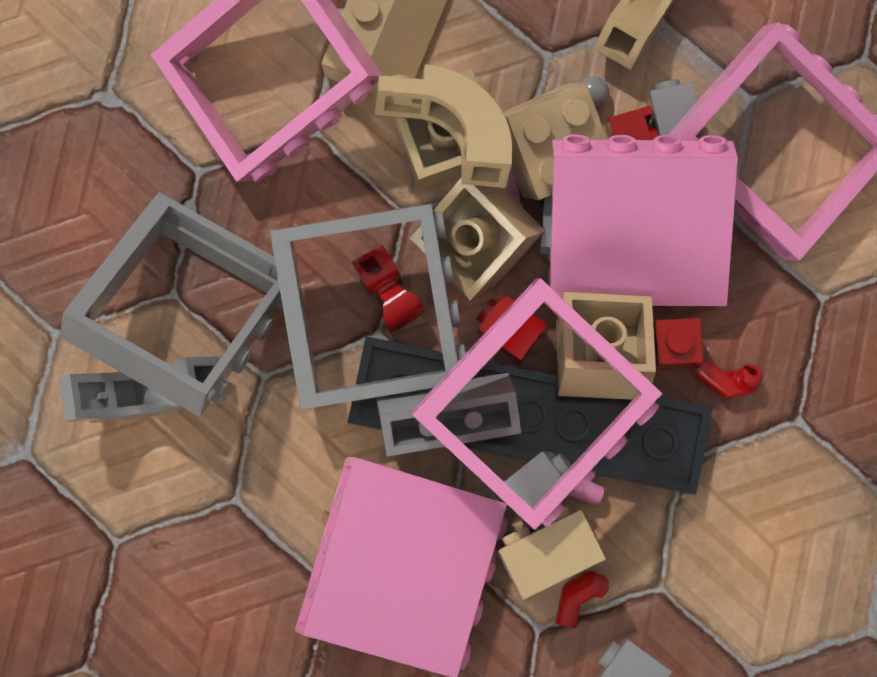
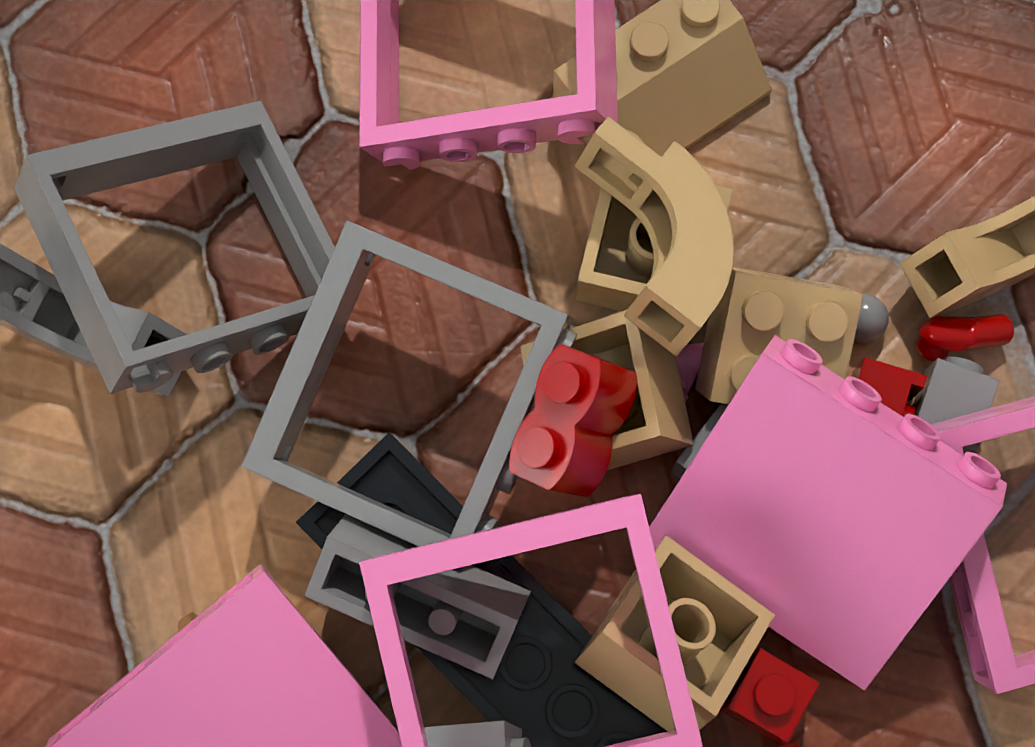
camera: 30 degrees right, 5 degrees down
red leg [351,244,425,333] -> none
red brick [476,294,547,365] -> none
none -> red brick [509,344,637,497]
none -> red arm [915,314,1014,362]

